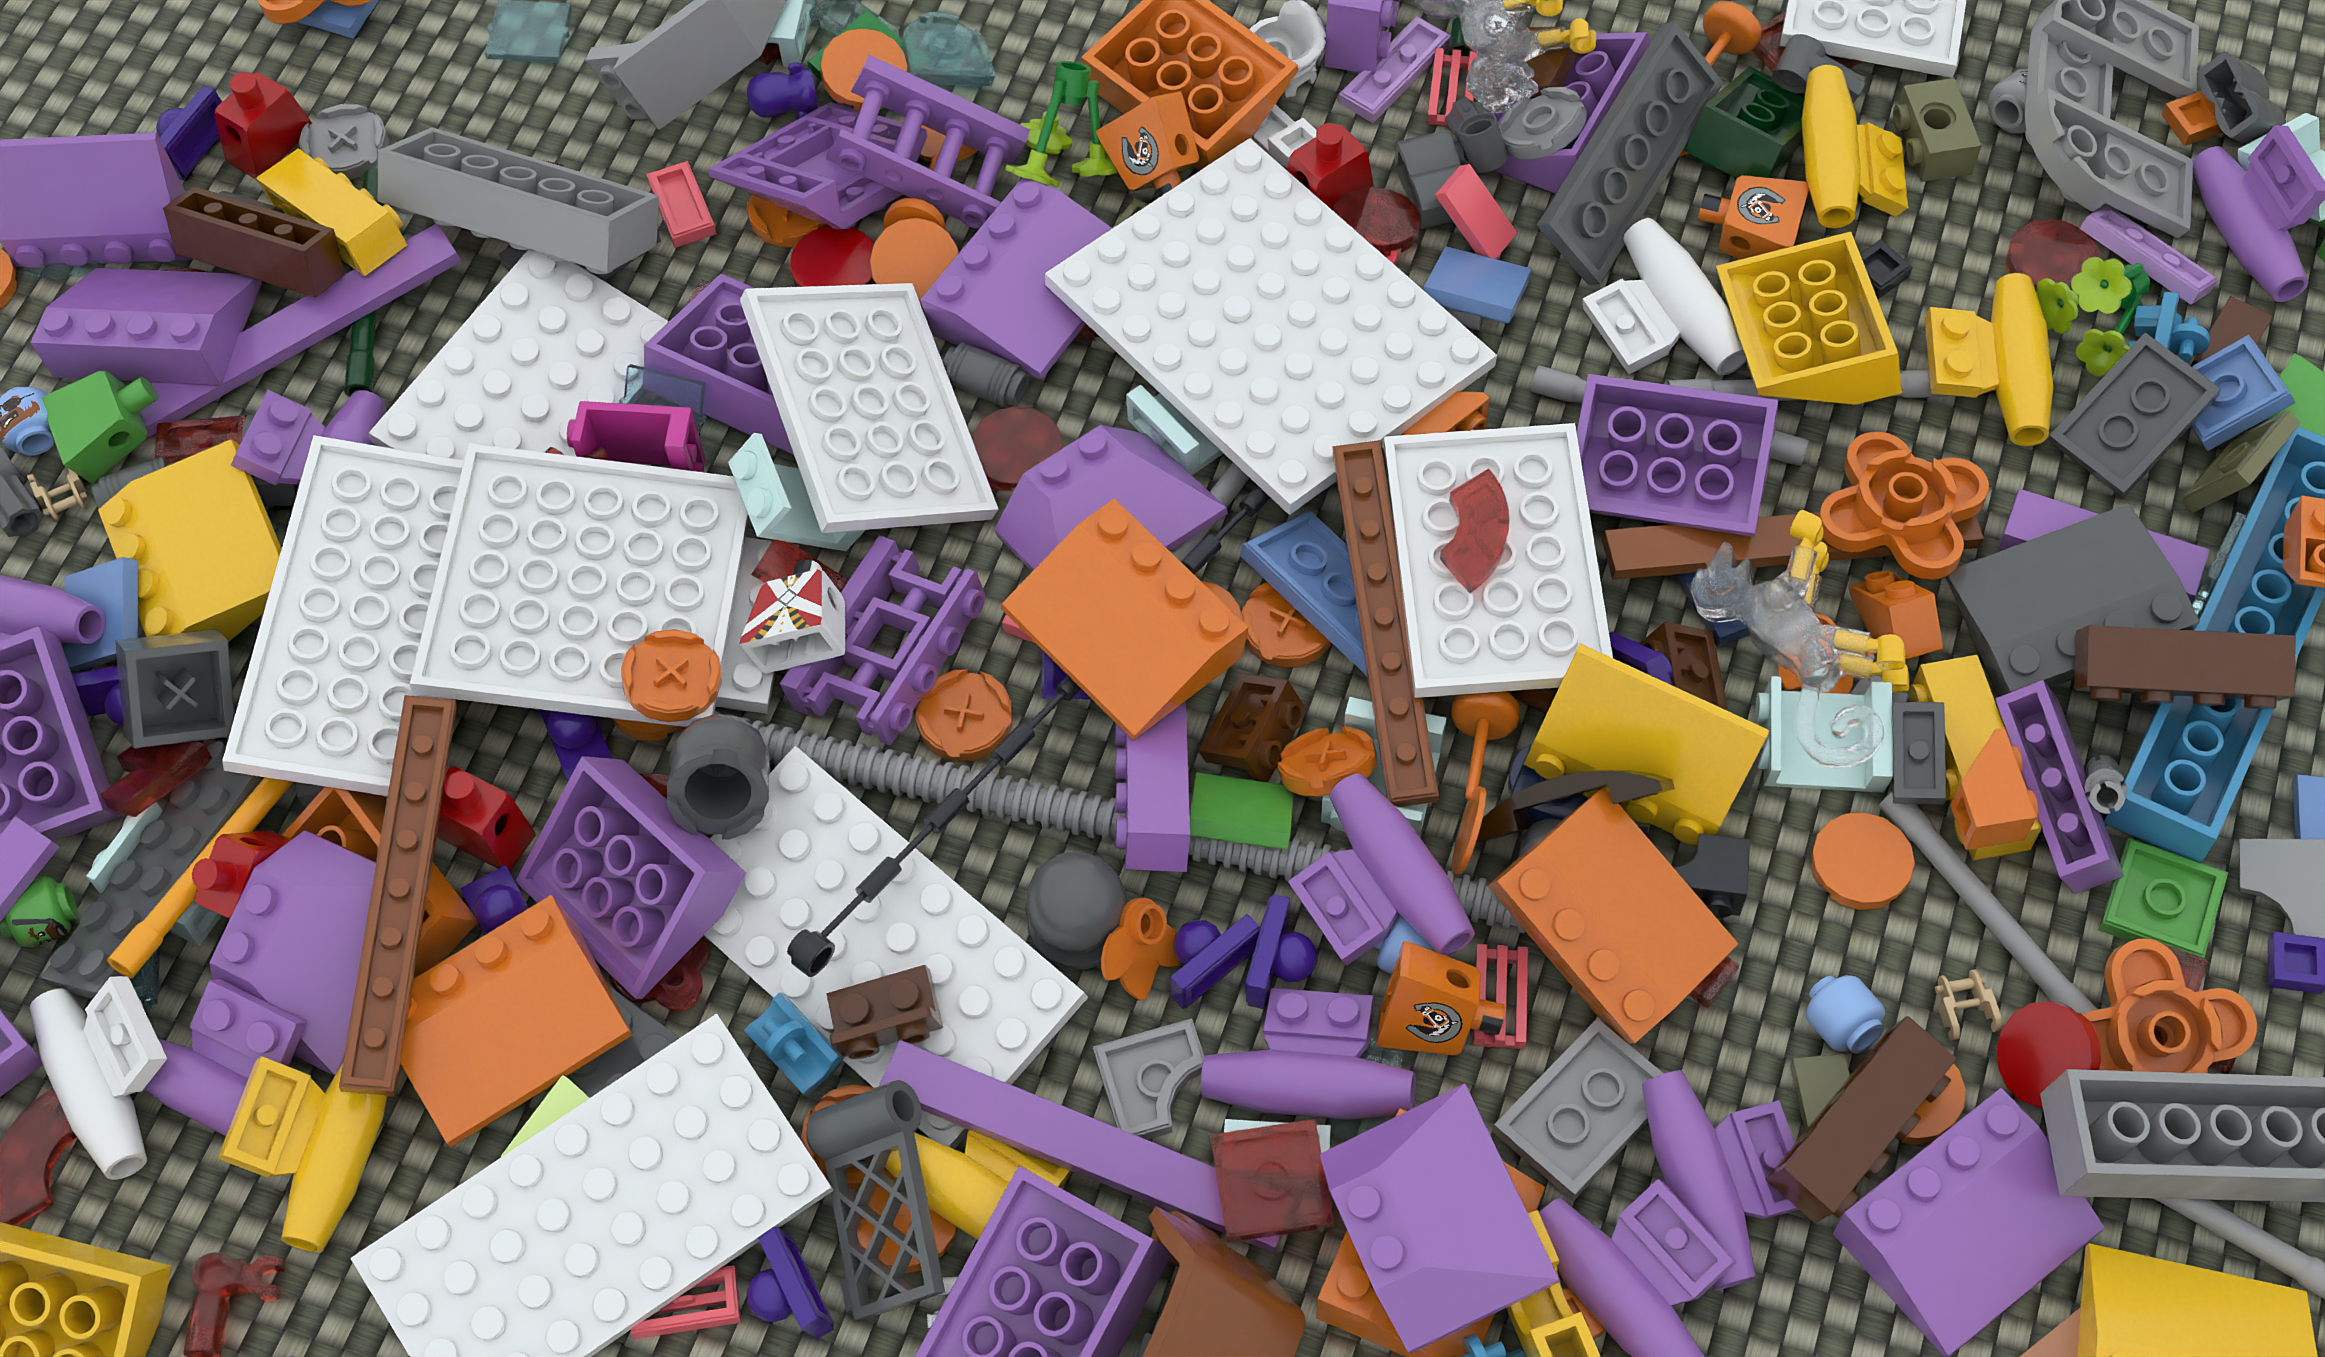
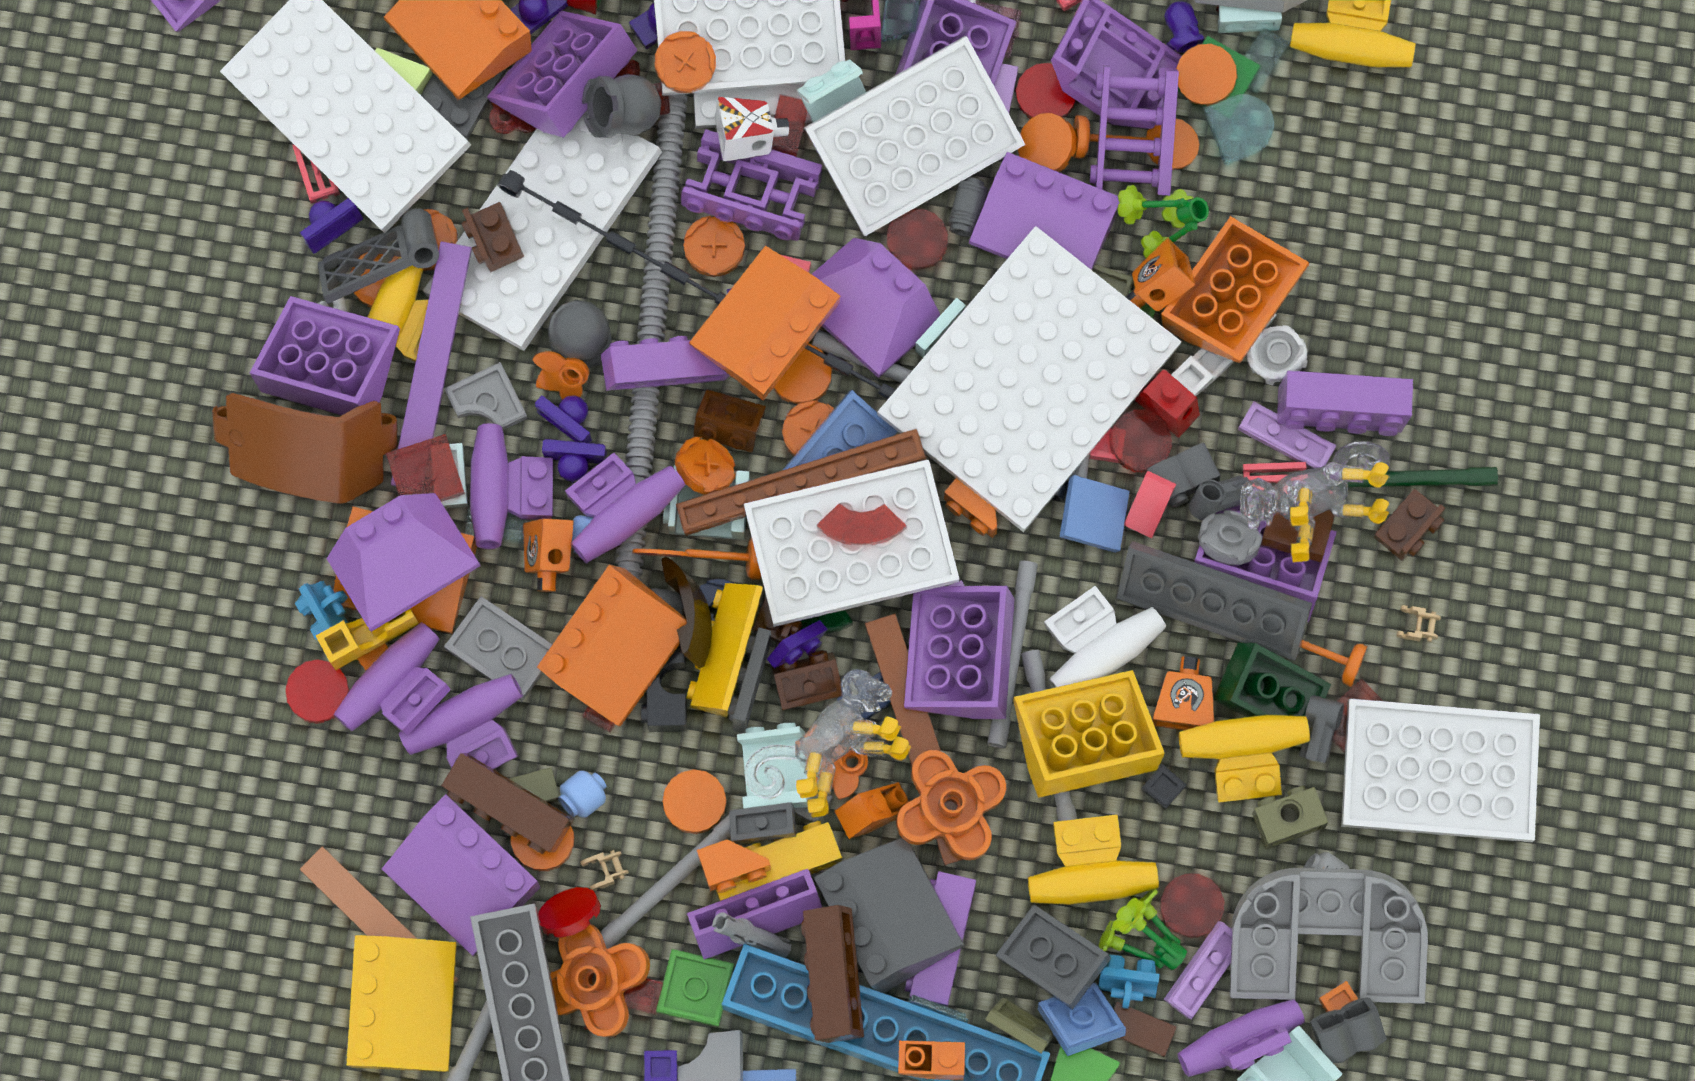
camera: 80 degrees right, 15 degrees up
dark azure hips [744,992,844,1096] -> none
bright green tile [1190,772,1293,850] -> none
coral tile [1473,944,1528,1049] -> none

